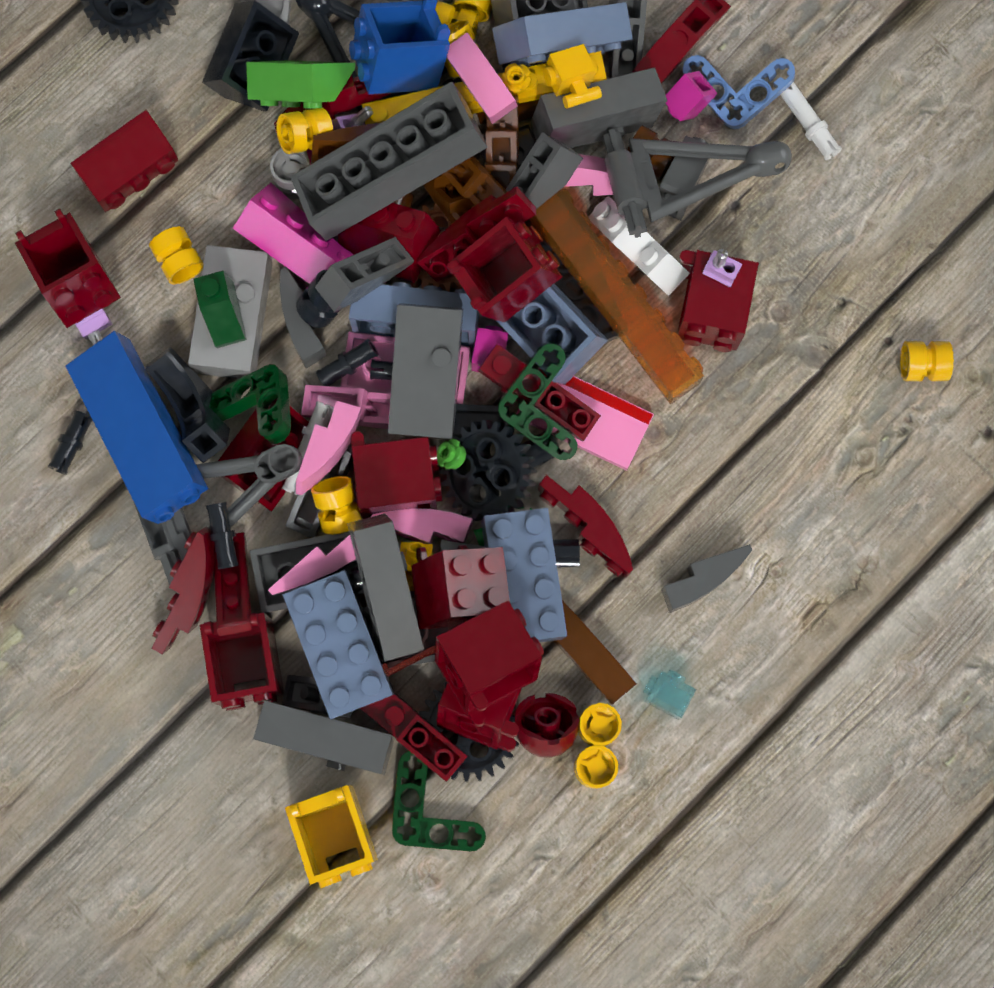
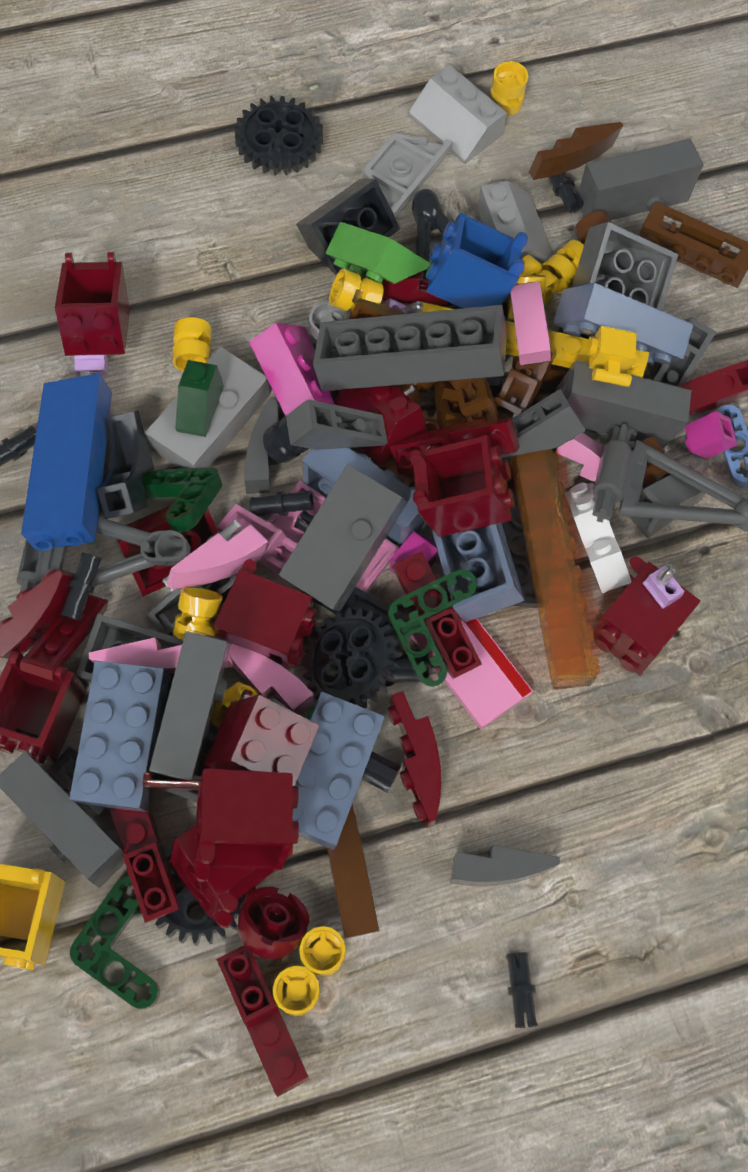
camera: 25 degrees right, 10 degrees down
dark red slope [70,110,179,213] -> none
bright green plate [437,439,466,469] -> none
yellow plate [501,63,532,93] -> none
clear light blue brick [643,670,696,720] -> none
none -> dark red slope [216,945,310,1097]
none -> black pin [506,952,538,1028]

